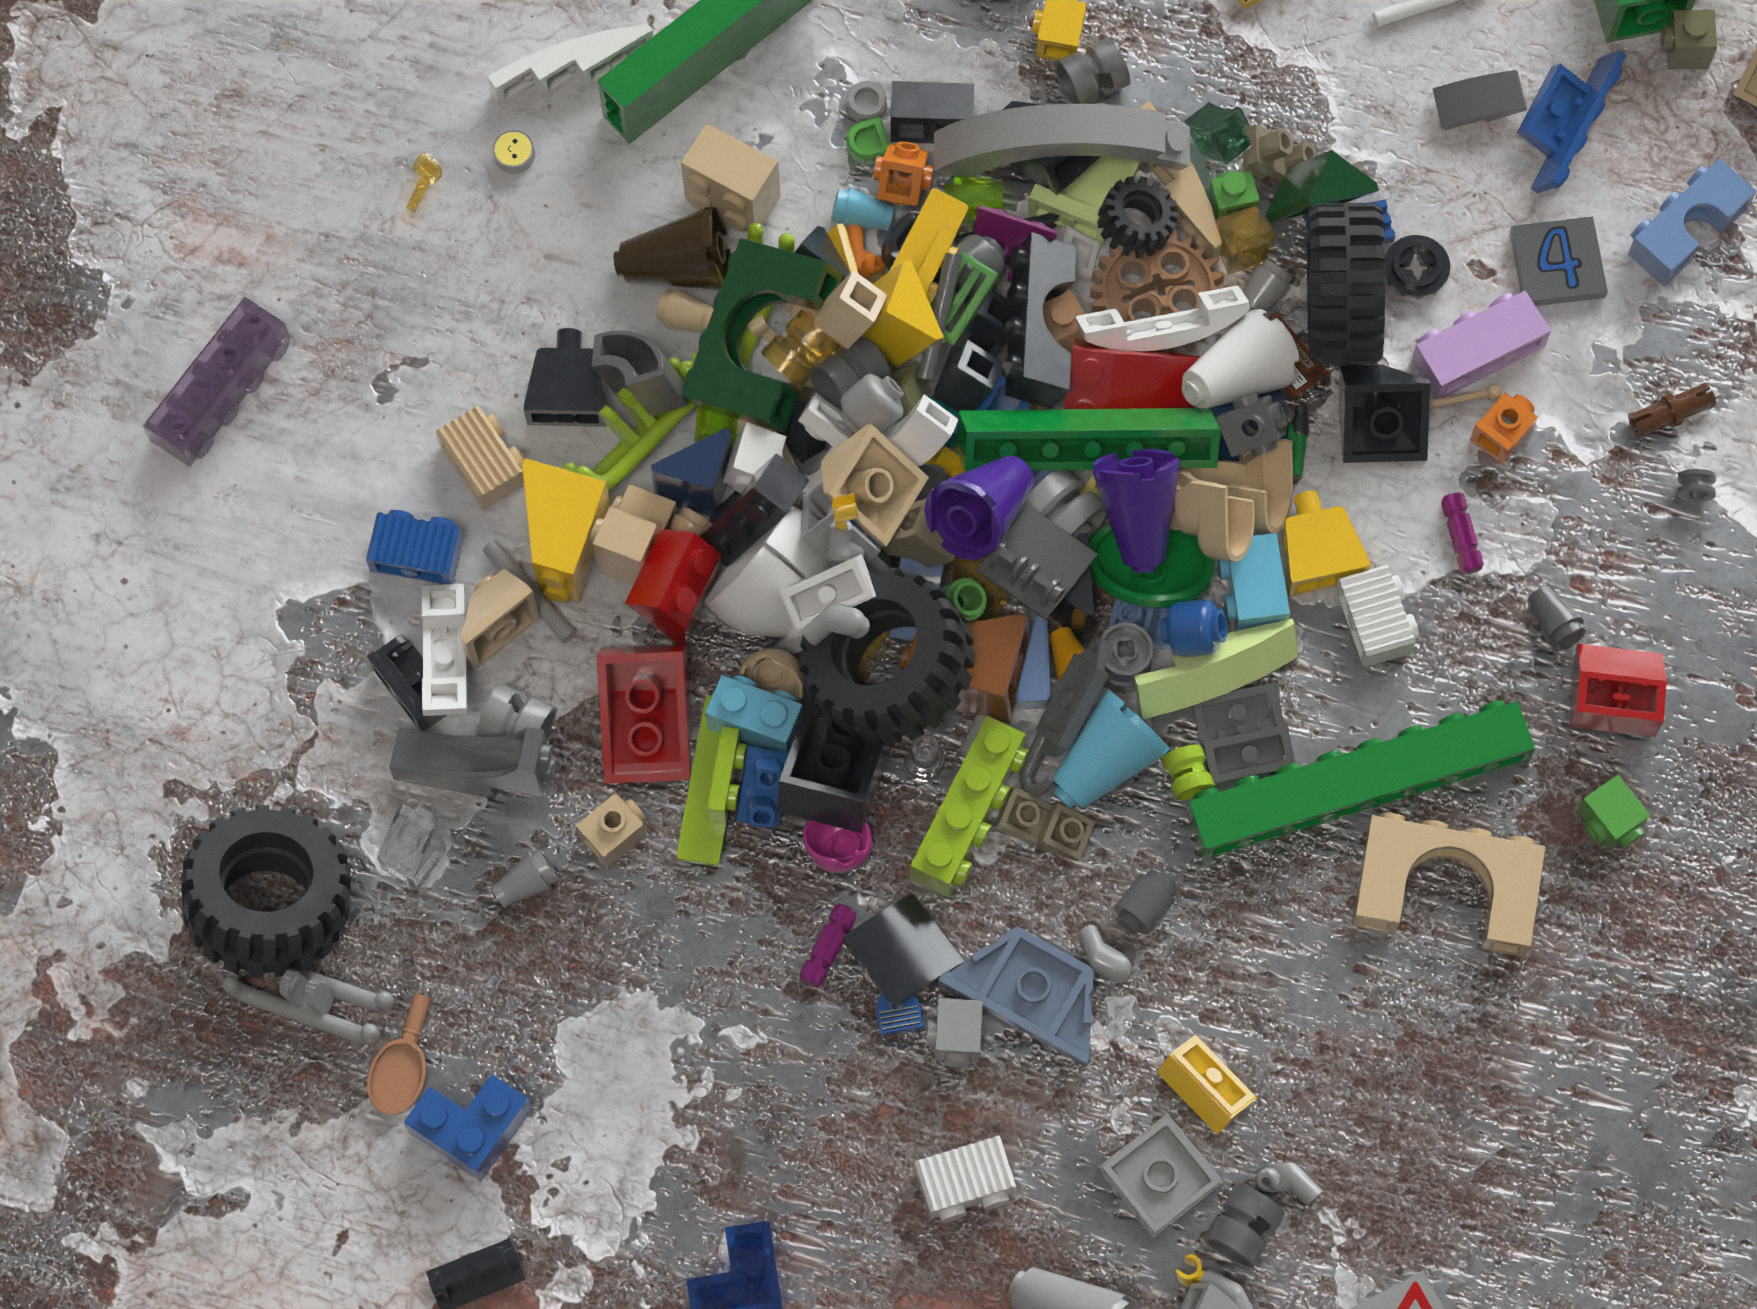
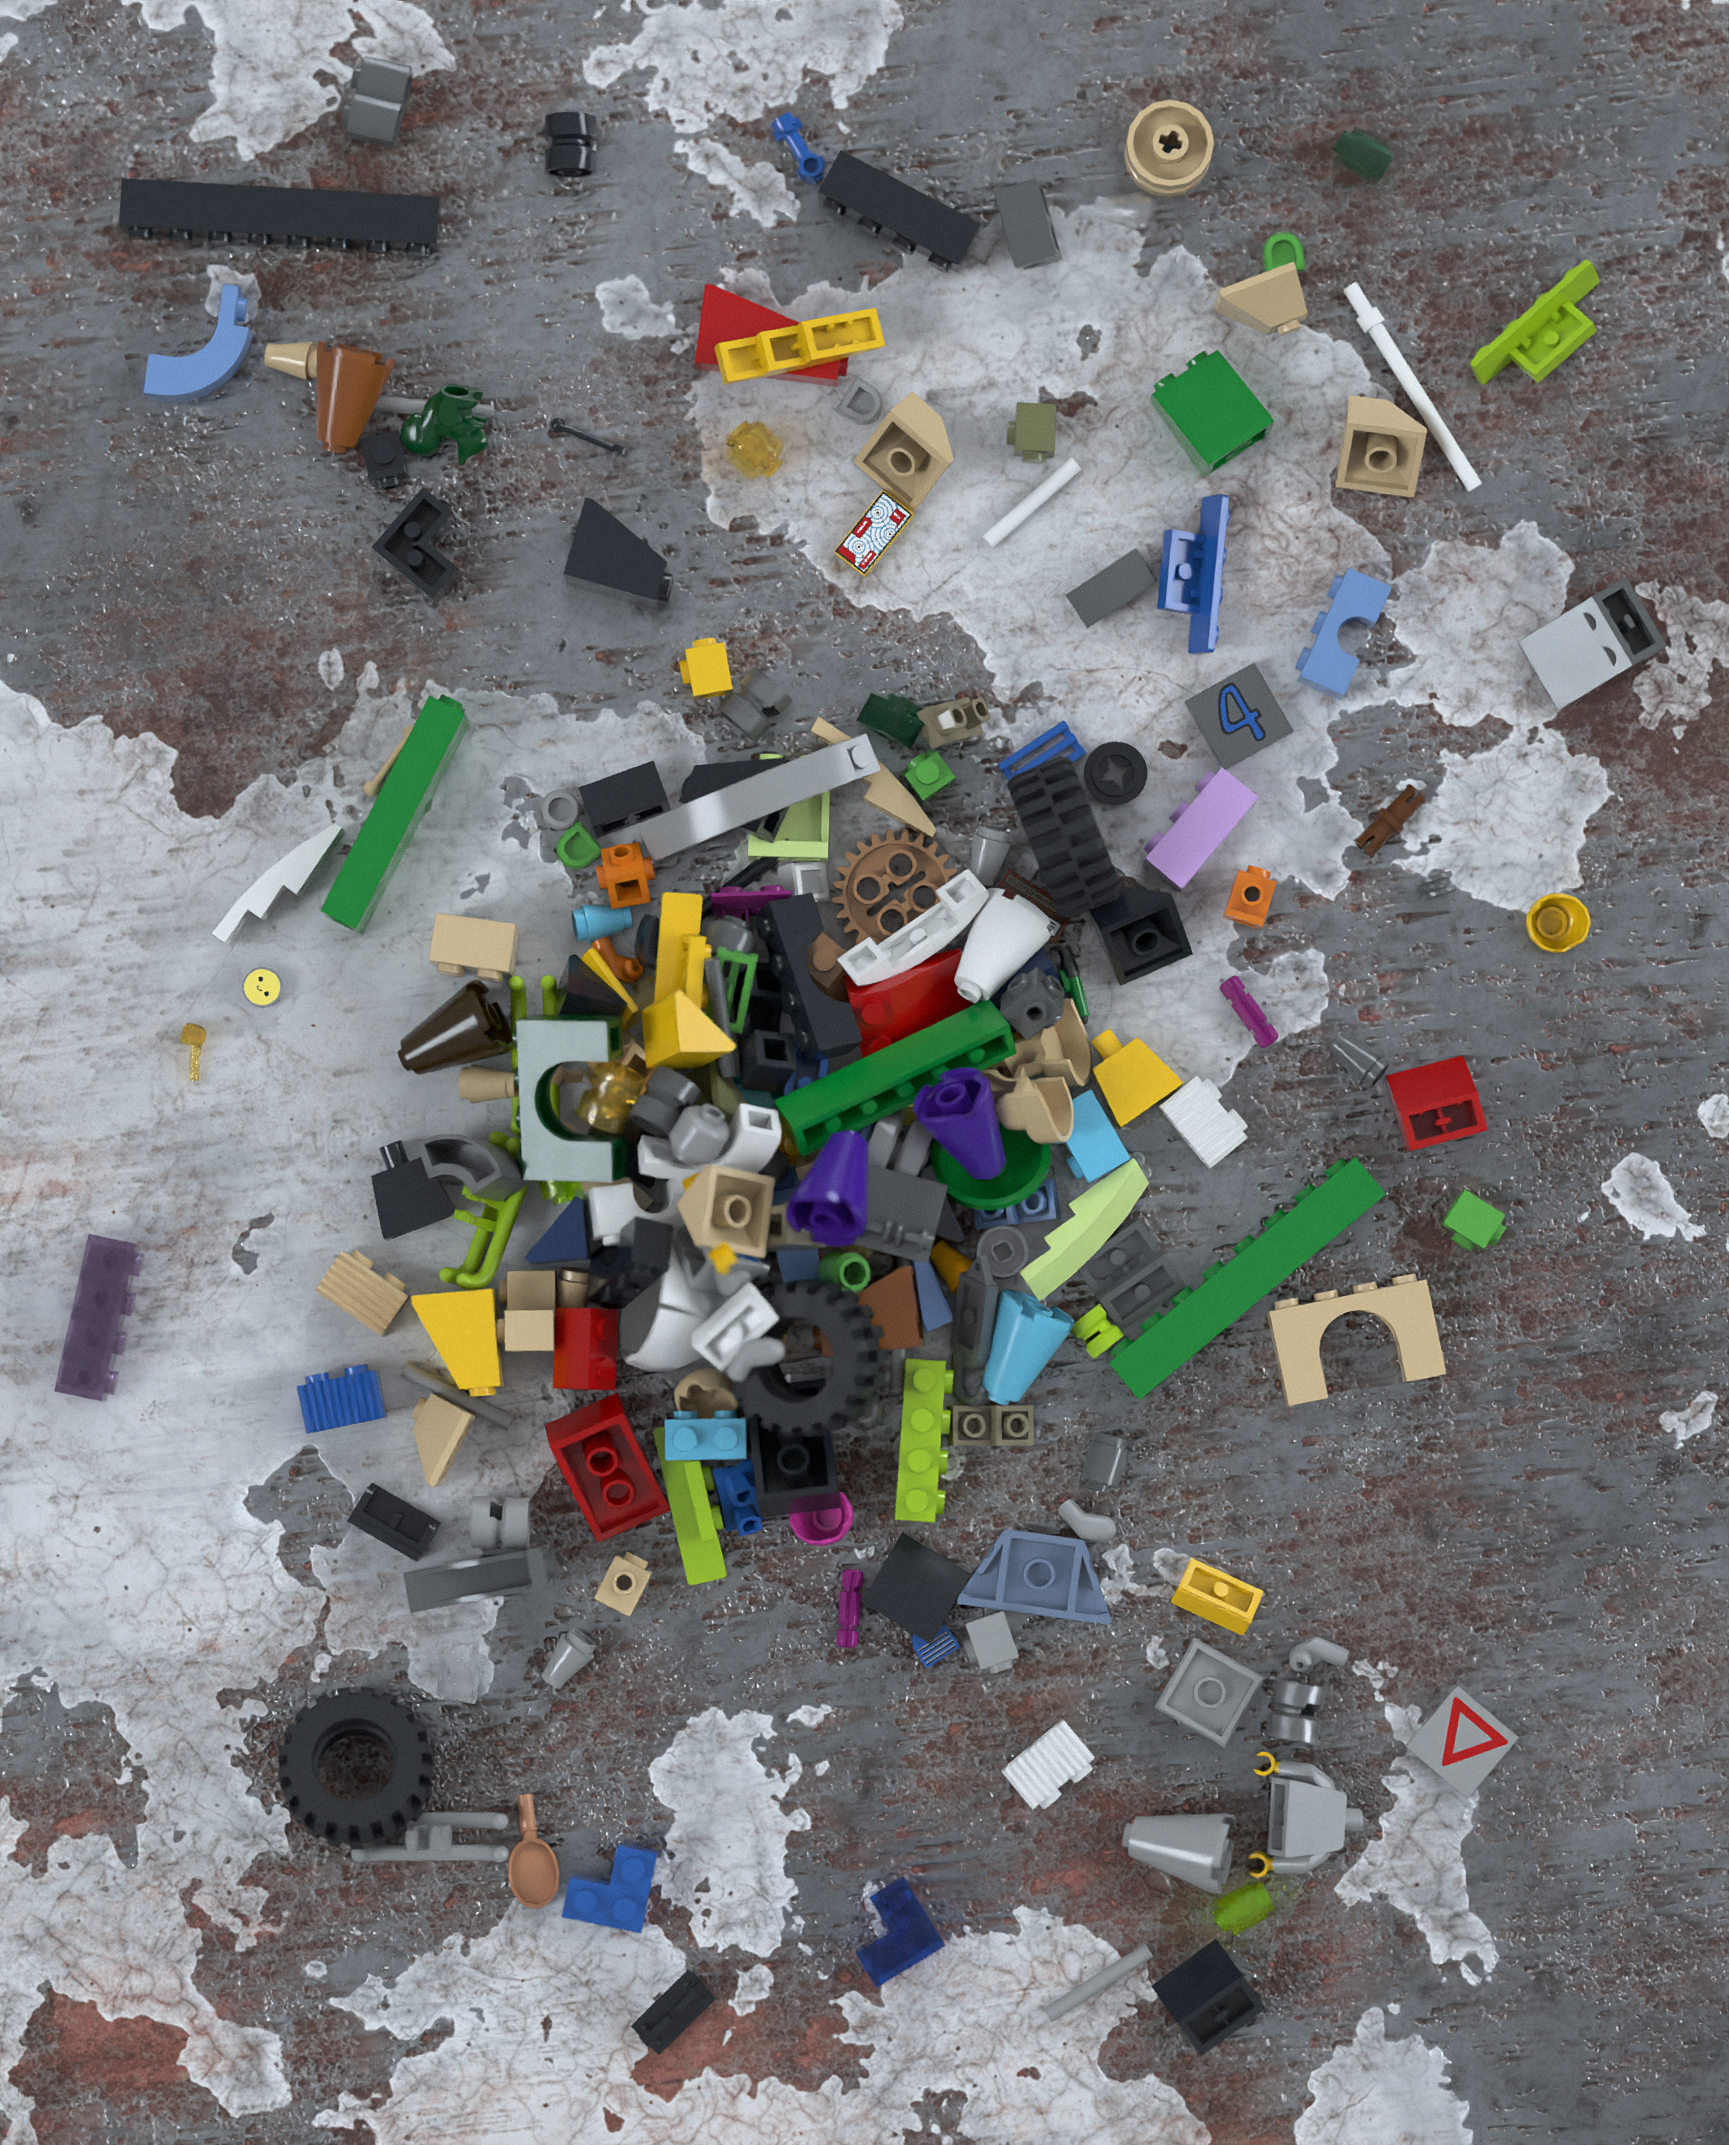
camera: 25 degrees left, 15 degrees up
white slope [421,584,467,716] -> none
tan brick [813,271,887,349] -> none
clear neon green brick [944,175,1003,218] -> none
black tyre [1097,176,1179,258] -> none
blue head [1160,599,1227,658] -> none
clear yellow brick [1216,206,1274,275] -> none
dark green slope [1265,150,1379,224] -> none
tan hinge [1429,384,1502,410] -> none
olive brick [1661,10,1717,69] -> none

